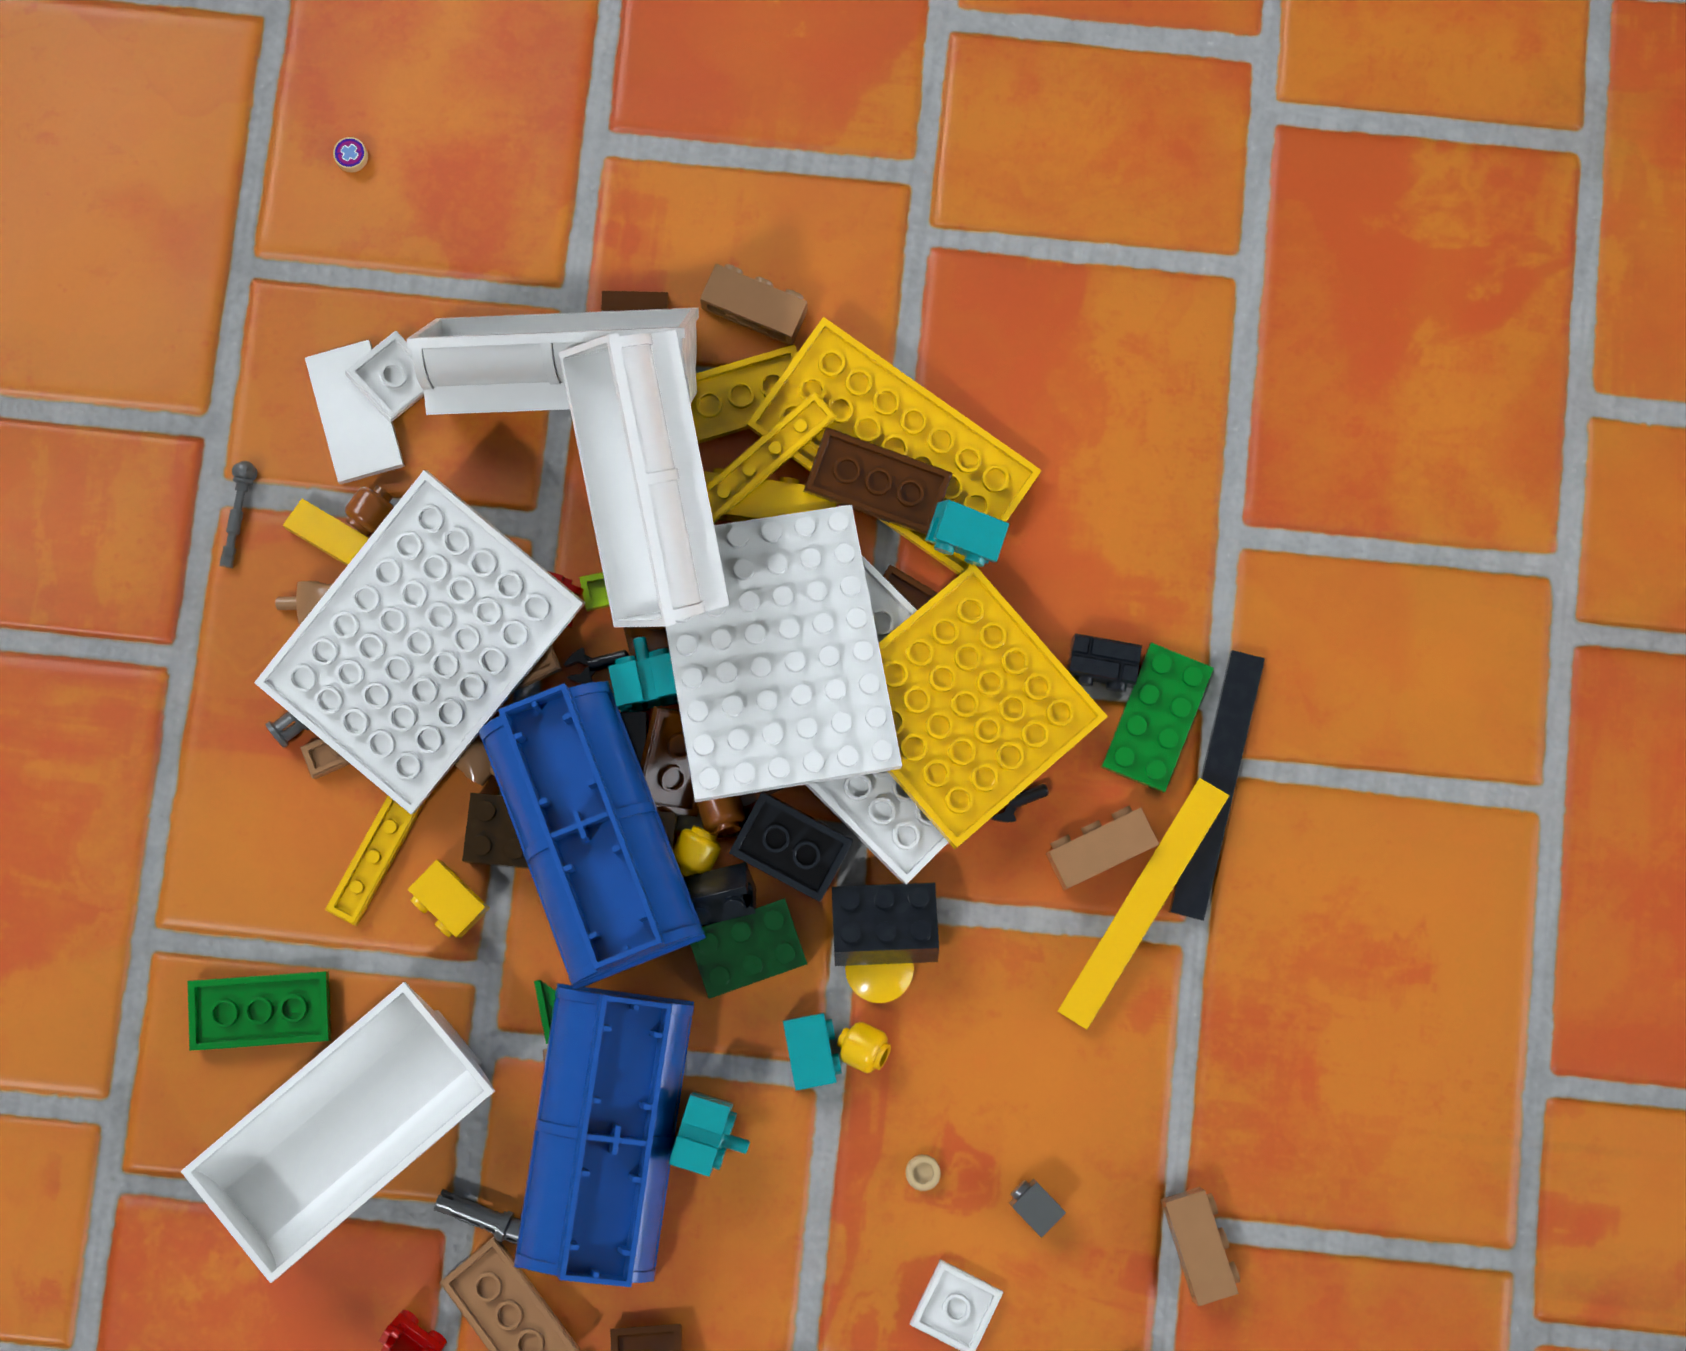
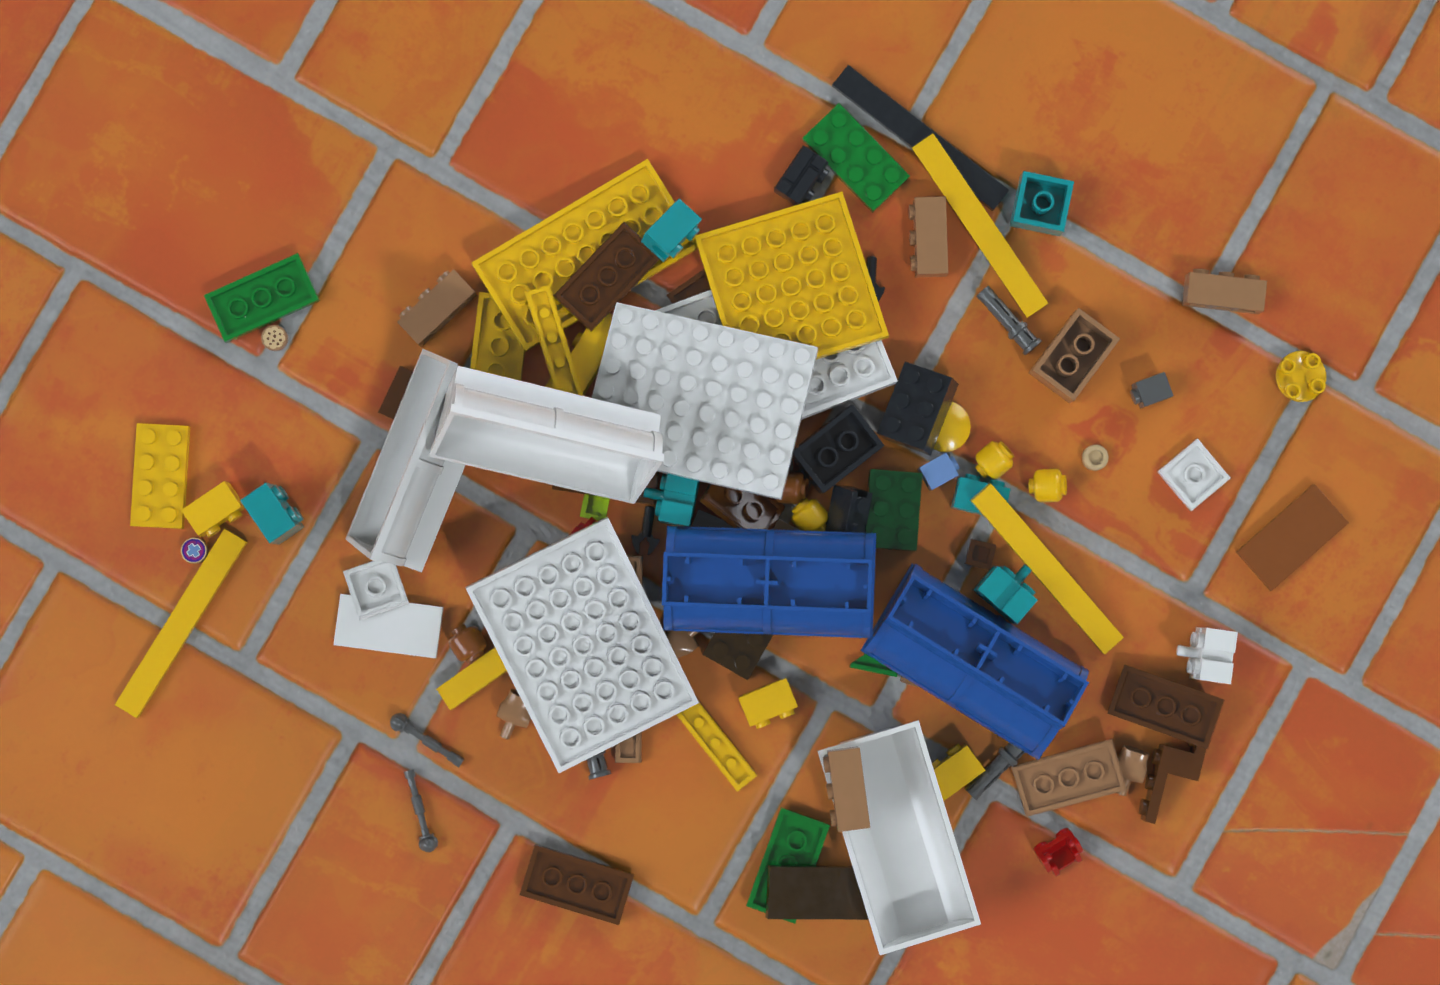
camera: 65 degrees left, 5 degrees up
none -> yellow tile [115,528,248,718]
none -> yellow plate [130,423,190,529]
none -> yellow brick [181,481,245,538]
none -> green plate [204,253,320,343]
none -> teal brick [240,483,304,545]
none -> tile [261,325,288,351]
none -> dark grey piece [404,769,438,852]
none -> reddish brown plate [520,844,634,925]
none -> dark brown tile [765,865,868,920]
none -> medium nougat brick [823,746,870,832]
none -> medium blue brick [917,453,960,491]
none -> yellow brick [932,743,986,801]
none -> reddish brown plate [964,539,996,570]
none -> yellow tile [970,483,1124,655]
none -> dark grey pin [976,286,1042,356]
none -> teal brick [1010,171,1074,236]
none -> medium nougat brick [1029,308,1120,404]
none -> yellow head [1029,469,1067,503]

